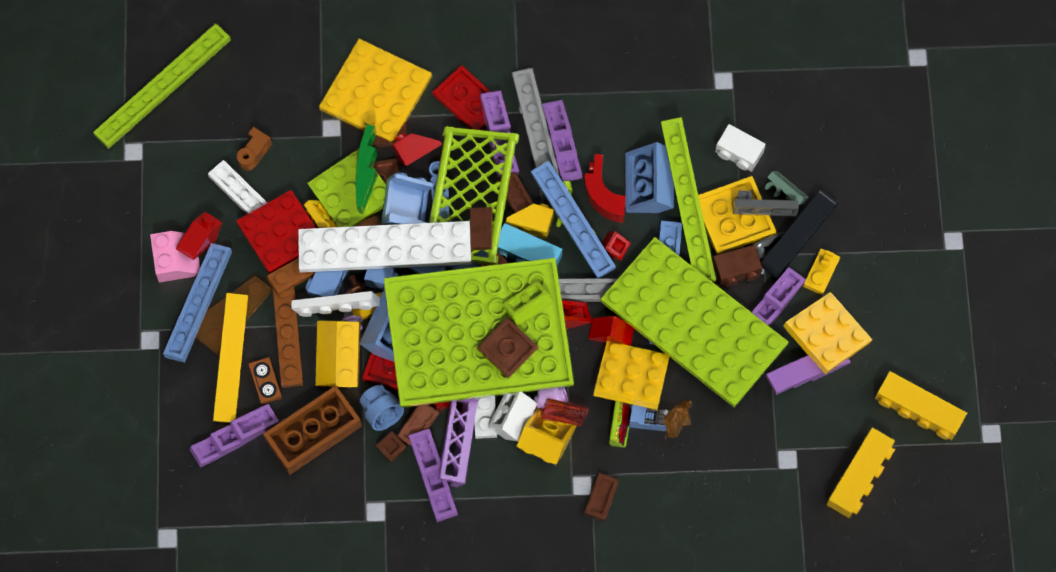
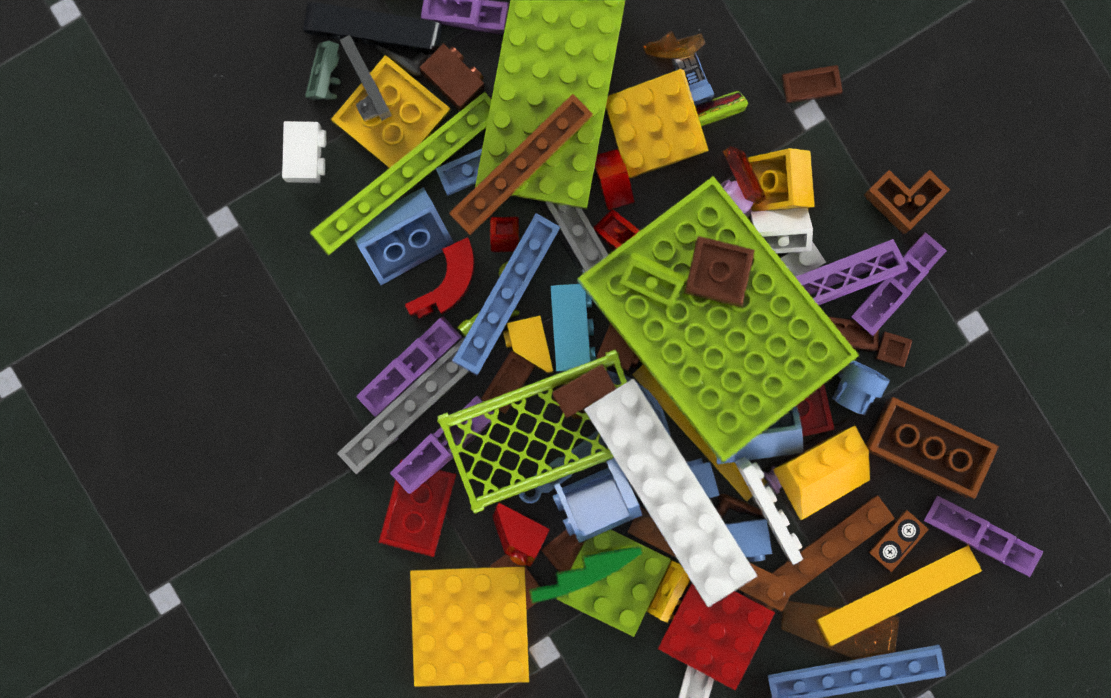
camera: 120 degrees left, 15 degrees up
none -> dark orange plate [449,94,593,235]
none -> dark orange brick [864,170,950,235]

